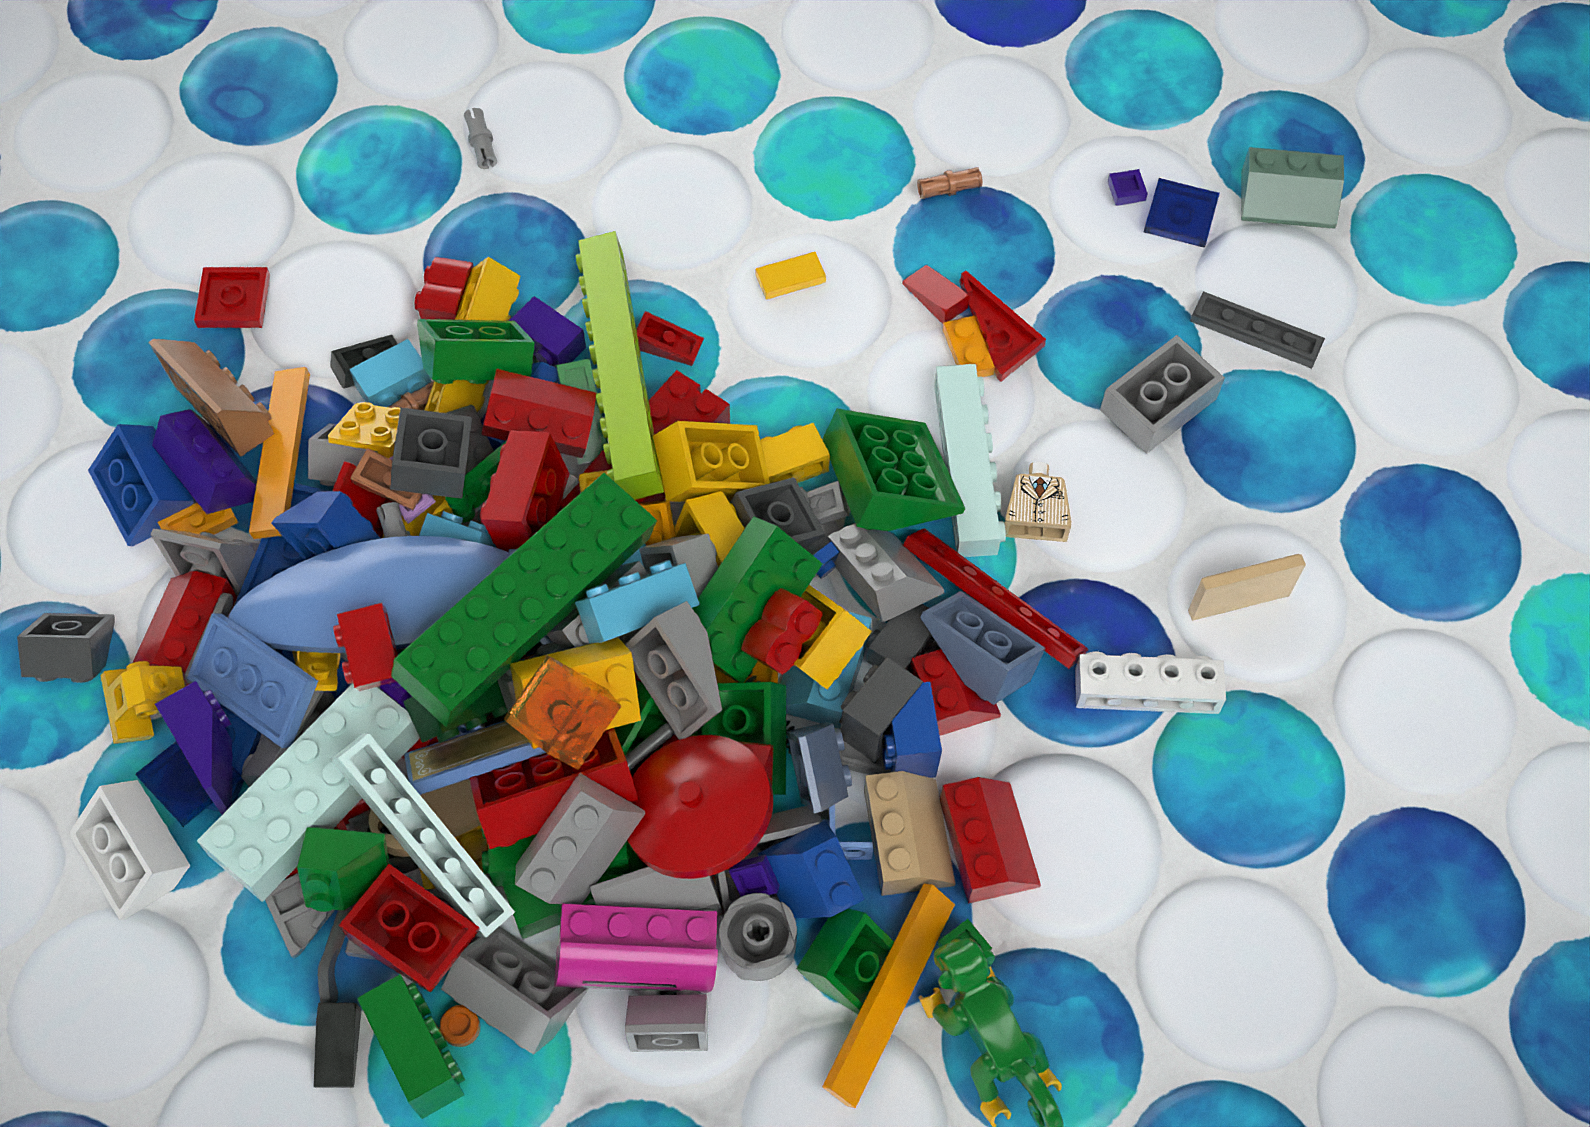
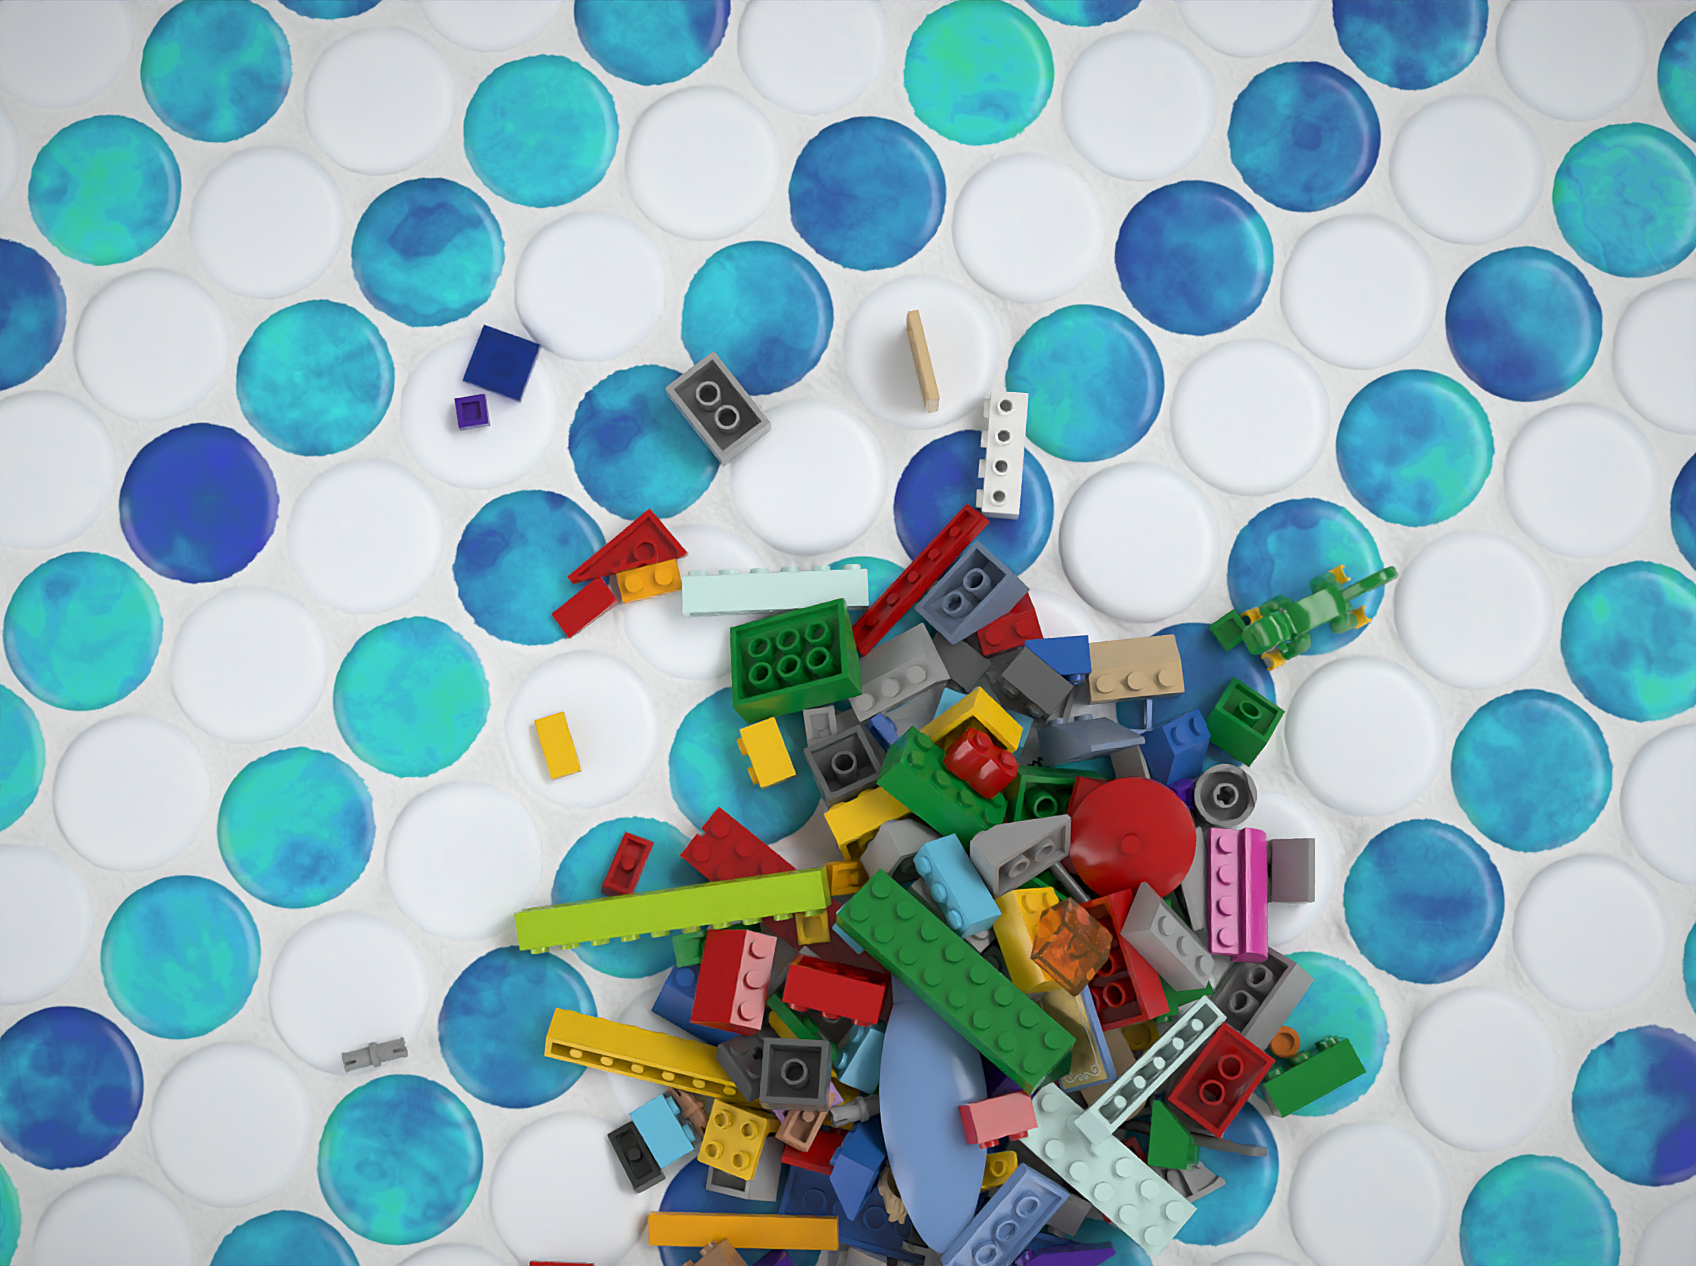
camera: 85 degrees left, 20 degrees up
pearl dark grey slope [314,1003,361,1088] -> none
red brick [414,257,474,320] -> none
green slope [417,319,535,384] -> none
dark purple brick [509,296,586,368] -> none
yellow brick [653,421,770,503] -> none
light orange tile [822,883,955,1108] -> none
nougat pin [917,167,983,199] -> none
red slope [940,777,1041,904] -> none
tan torso [1004,461,1072,542] -> none
dark grey tile [1190,291,1325,369] -> none
sand green slope [1241,147,1344,229] -> none

